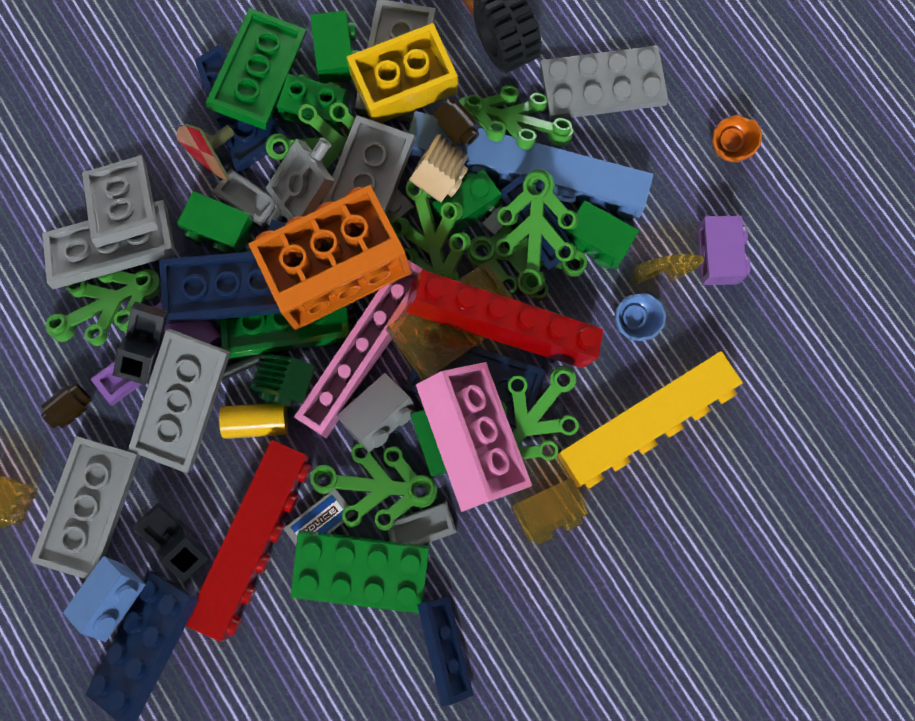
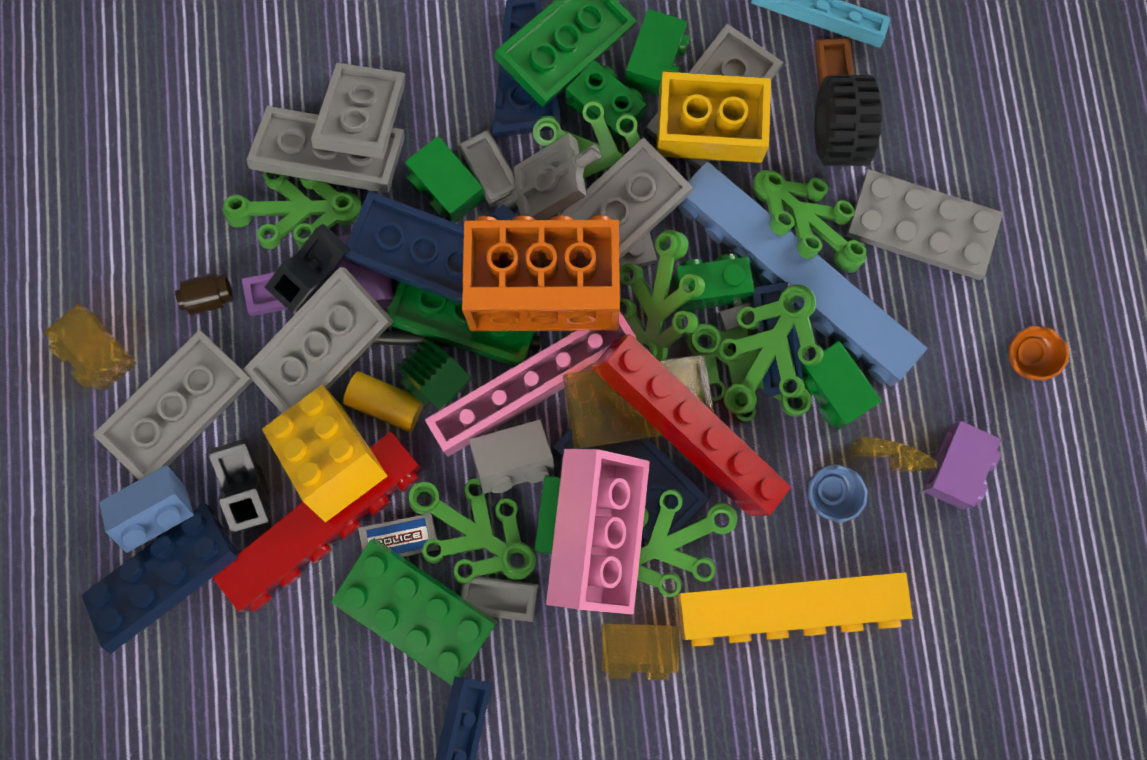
camera: 25 degrees right, 0 degrees up
shield [177,124,235,181] -> none
tan brick [409,135,468,203] -> none
dark brown brick [434,99,480,147] -> none
none -> yellow brick [262,384,387,523]

